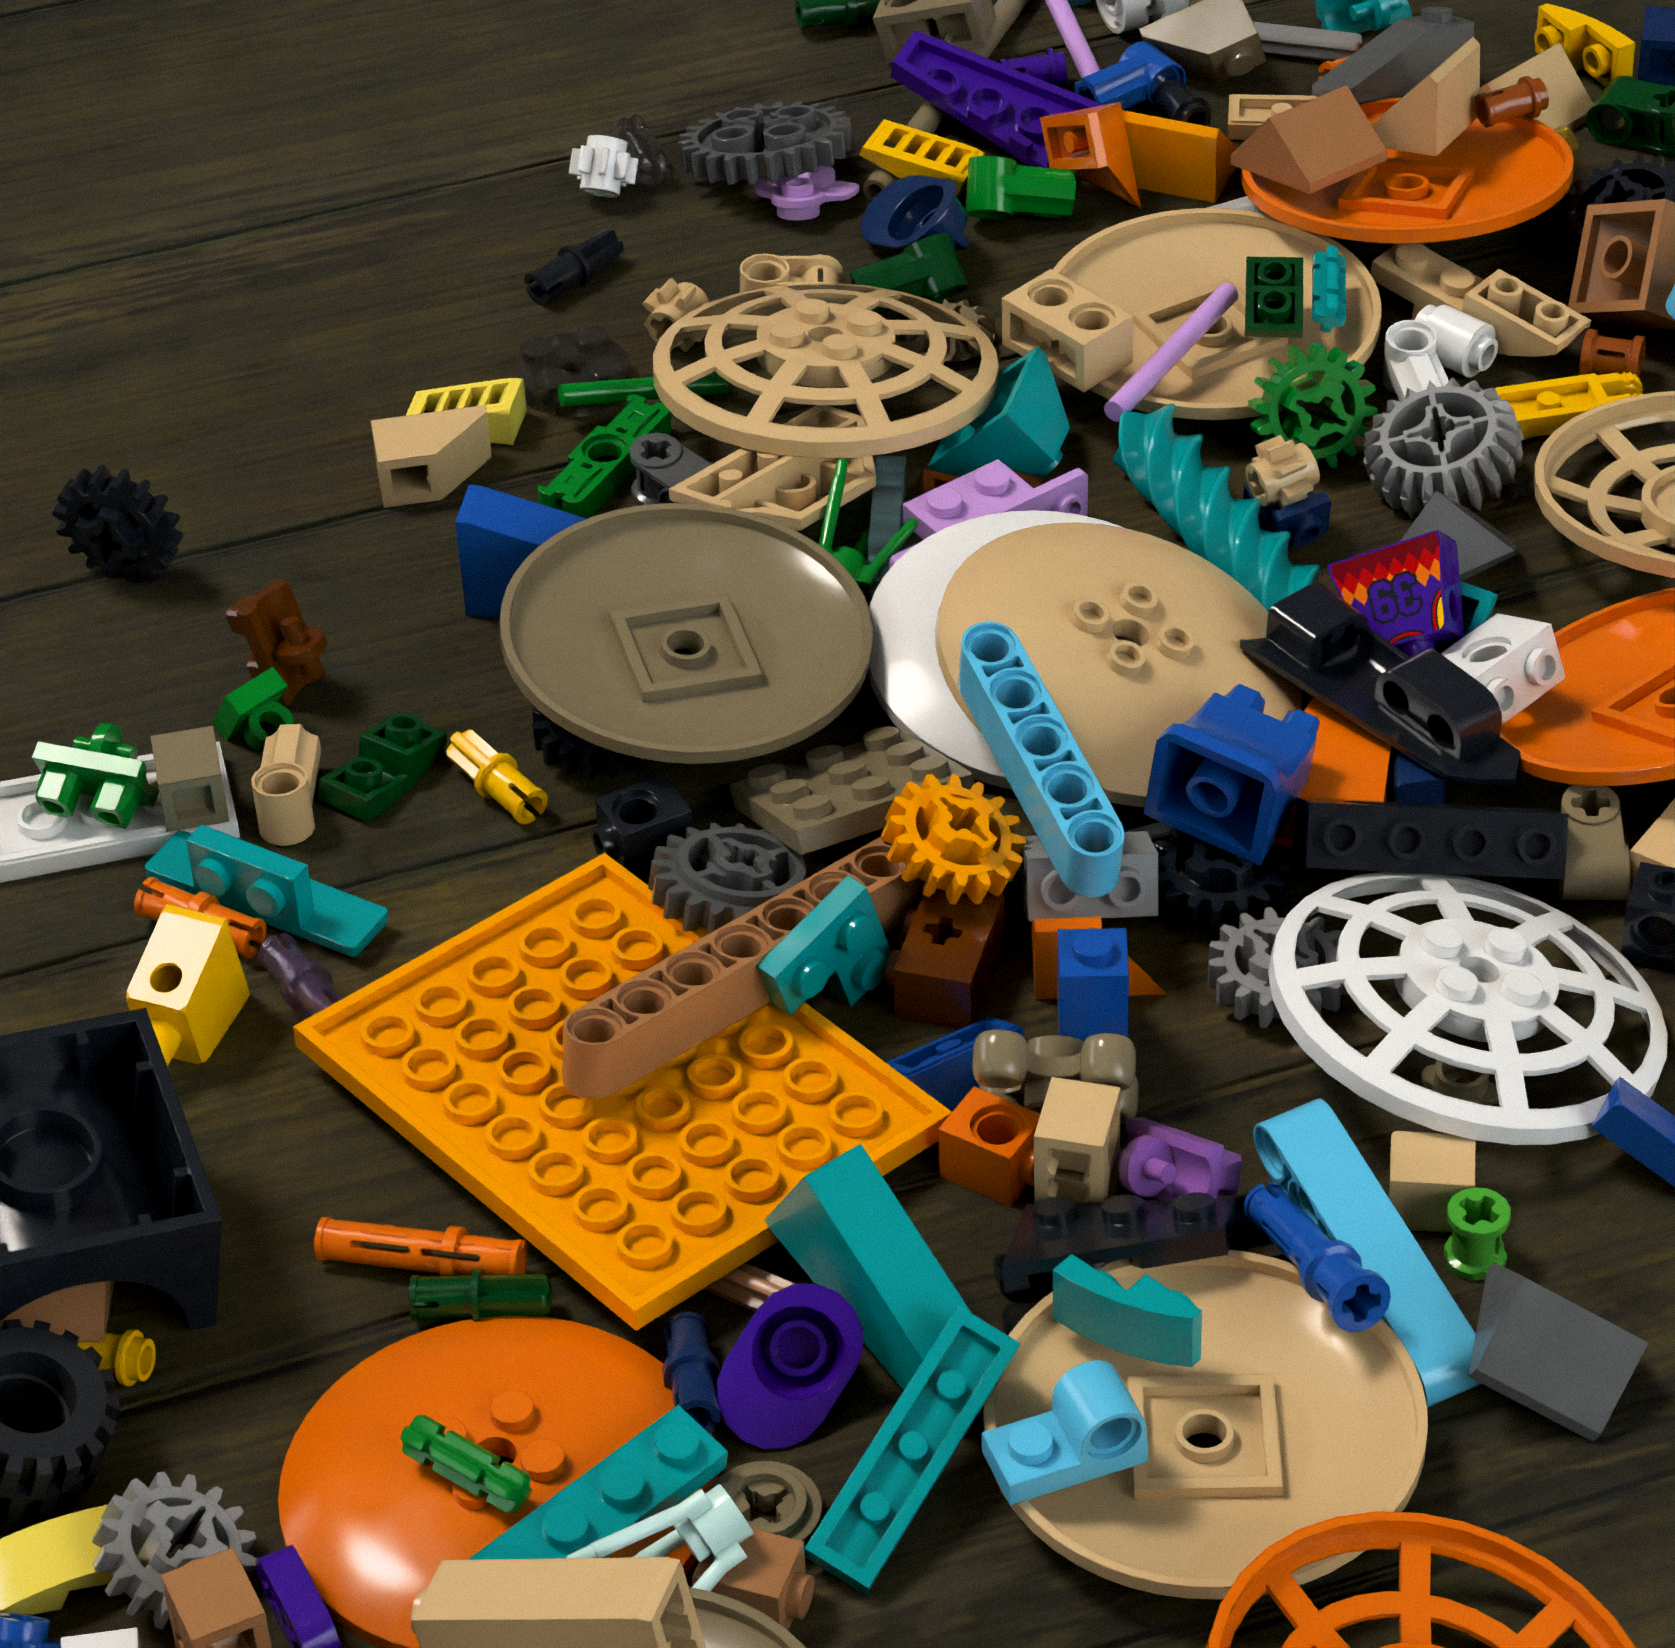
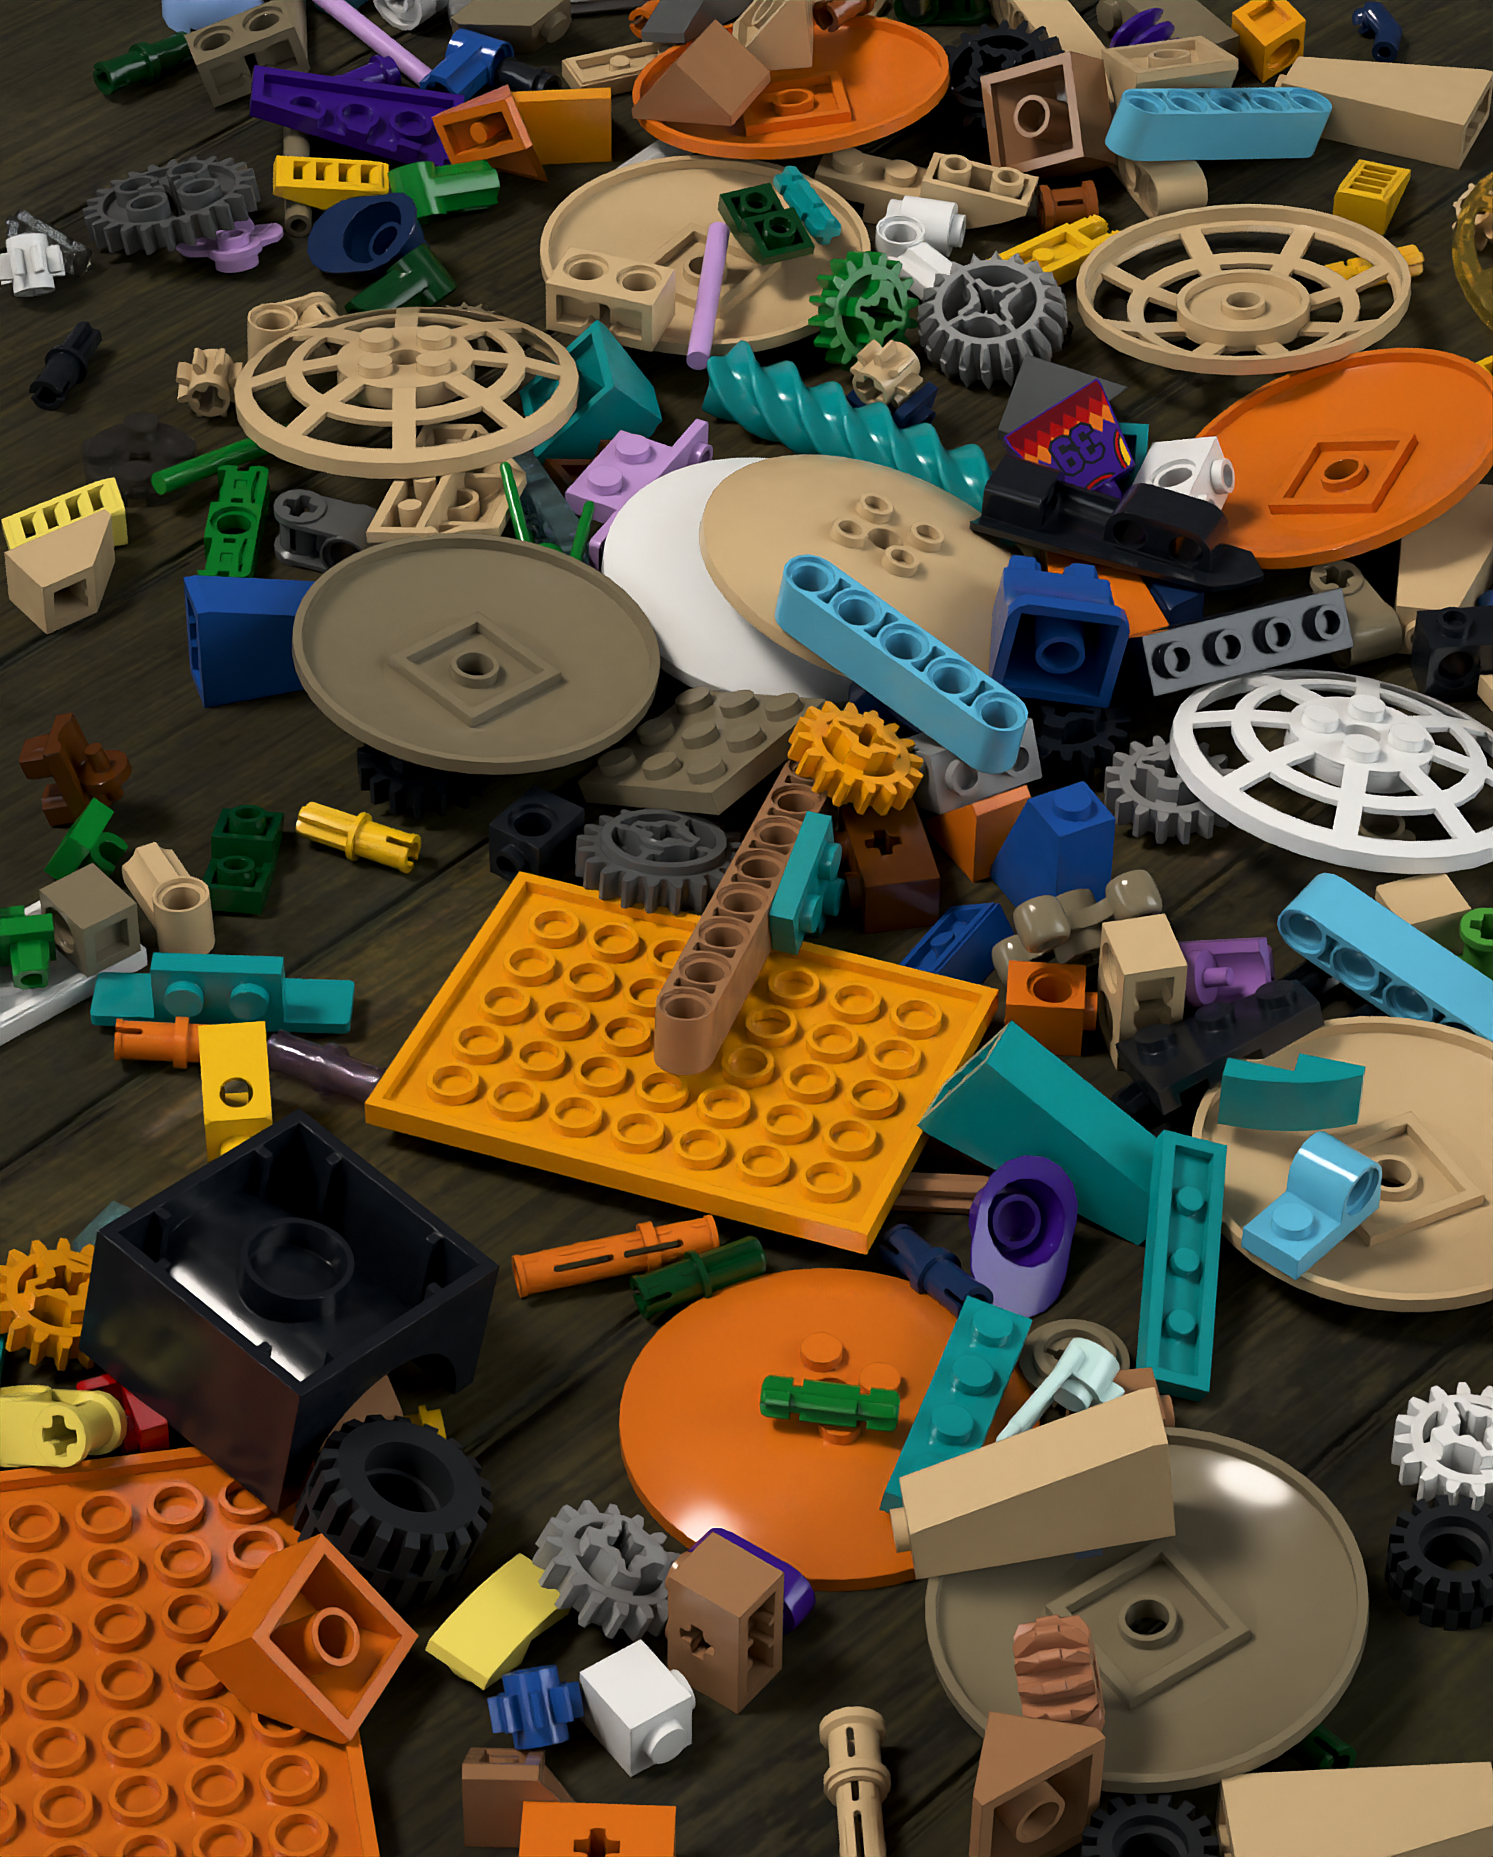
camera: 30 degrees left, 0 degrees up
blue pin [1244,1182,1391,1332] -> none

